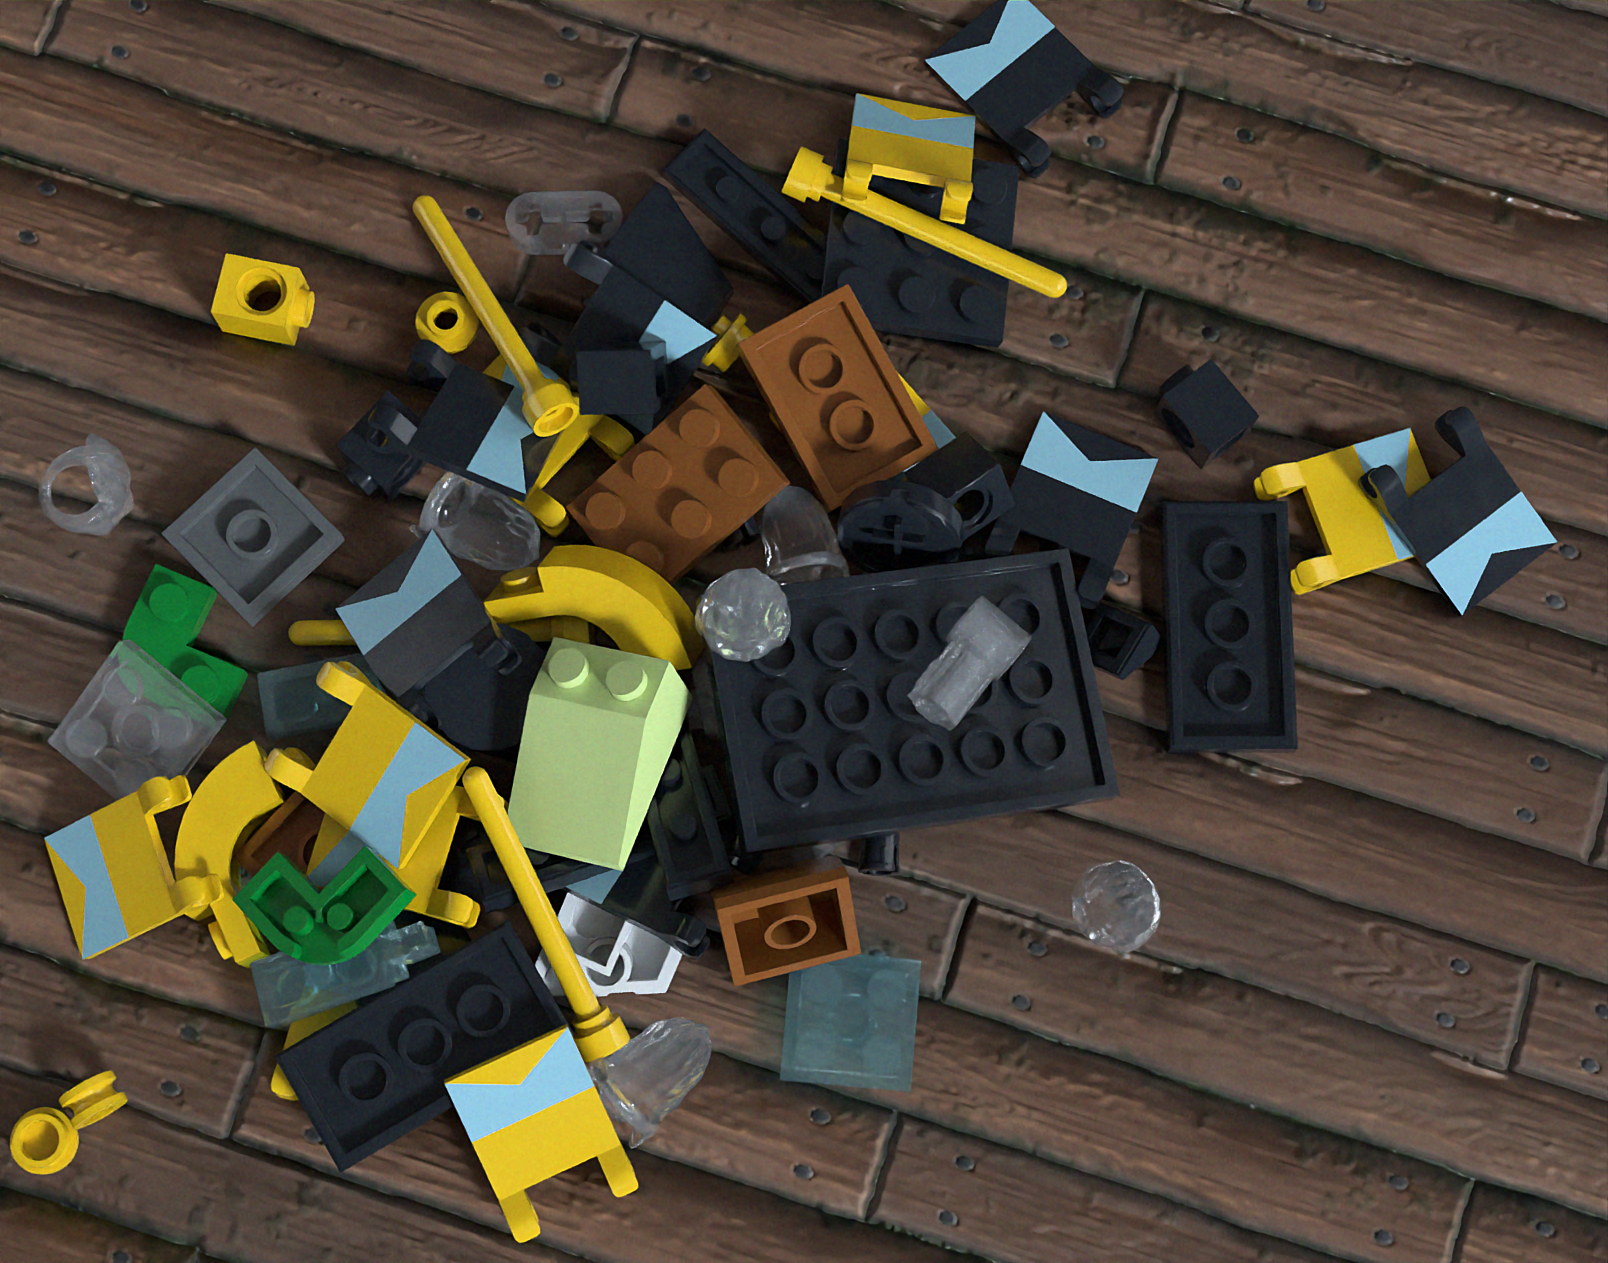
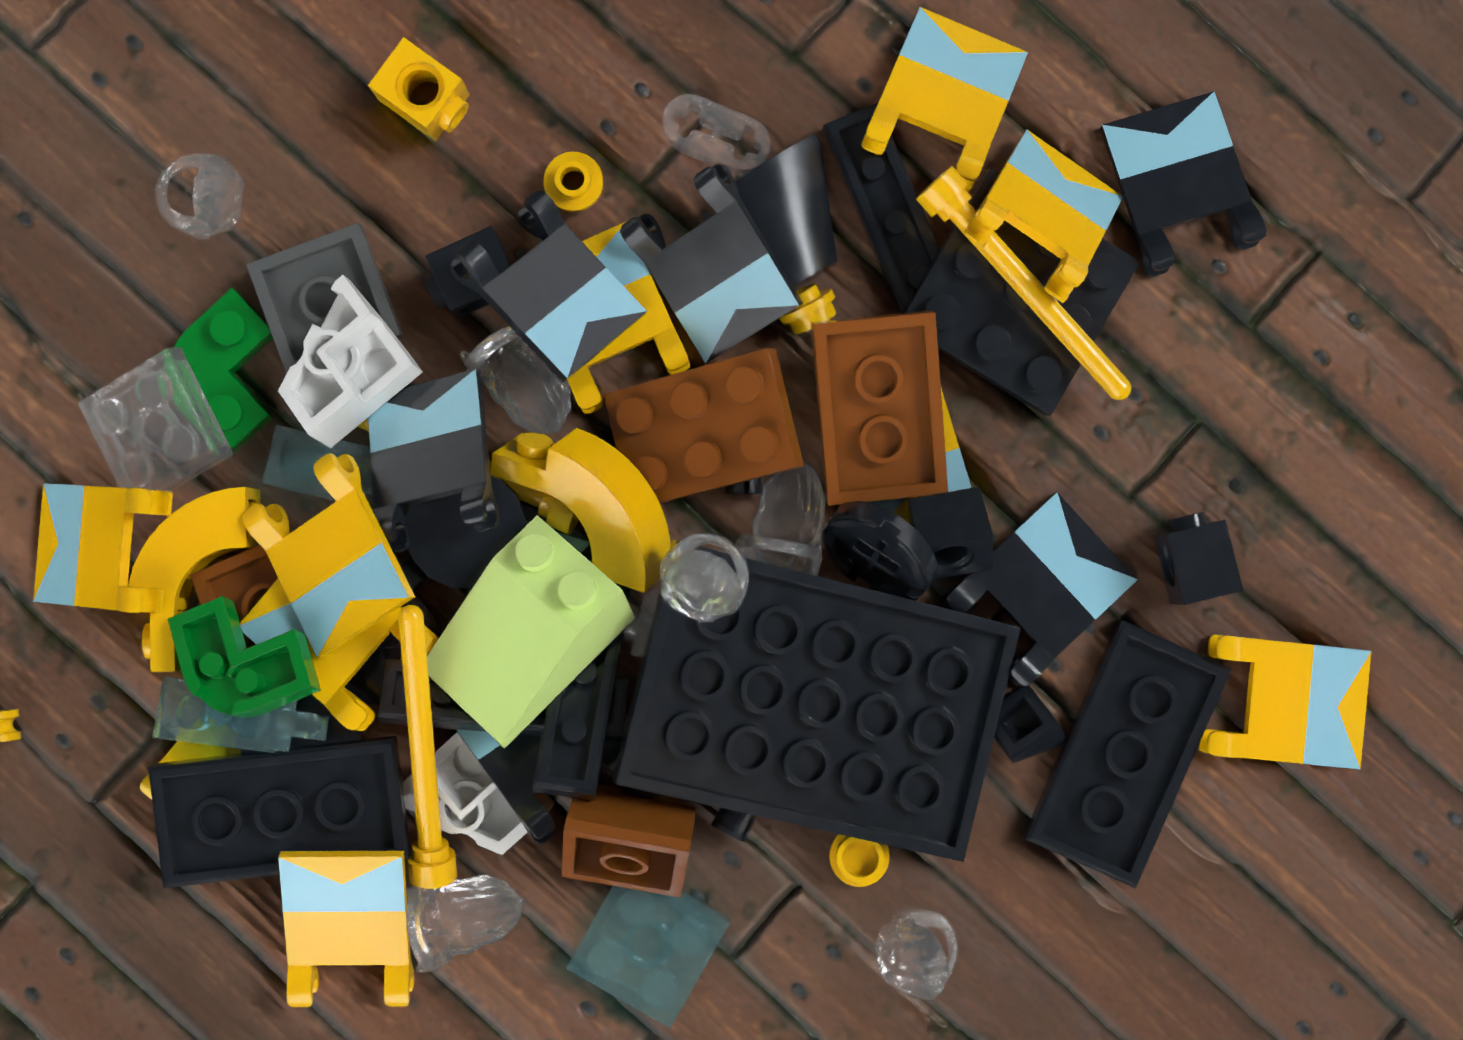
camera: 25 degrees right, 10 degrees up
yellow piece [413,195,579,437] -> none
black brick [569,341,669,415] -> none
clear piece [907,595,1032,731] -> none
black flag [1358,406,1557,616] -> none
none -> white slope [278,275,423,448]
none -> yellow plate [829,834,890,887]
none -> yellow flag [861,7,1028,192]

